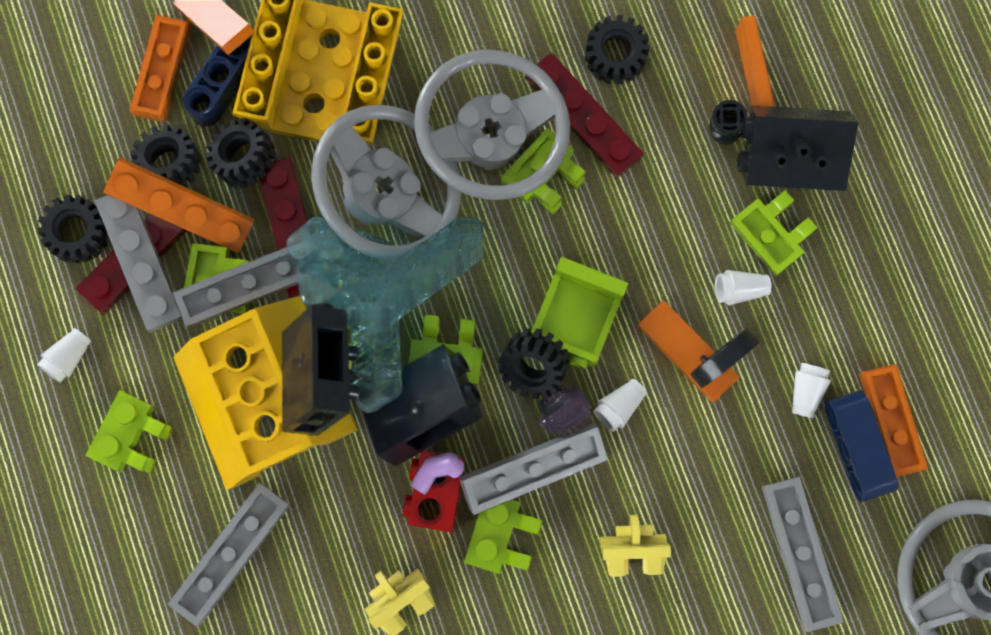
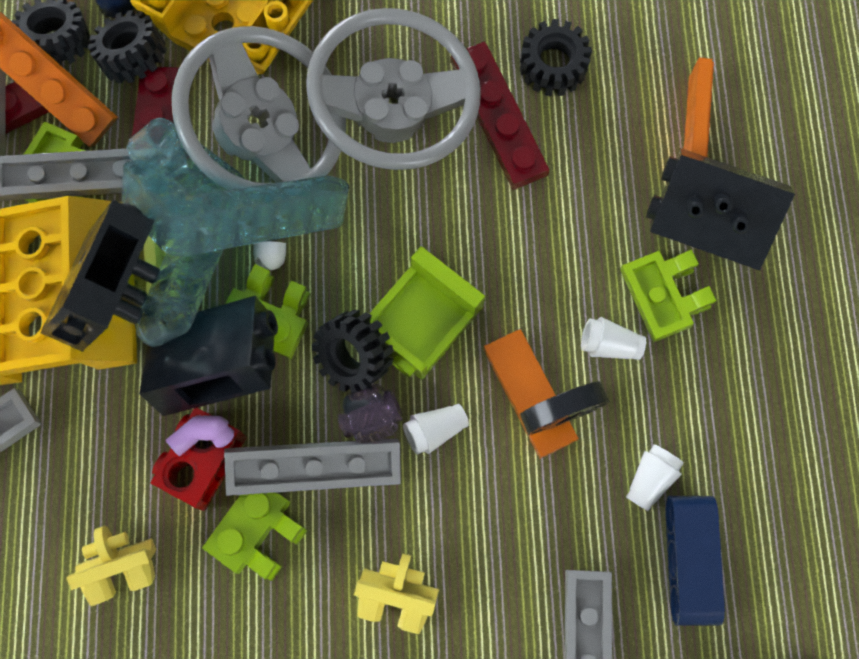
camera: 20 degrees right, 5 degrees down
lime plate [500,127,586,215] -> none
black wheel [709,100,748,145] -> none
orange tile [859,364,929,477] -> none
none -> white hinge [253,241,286,270]

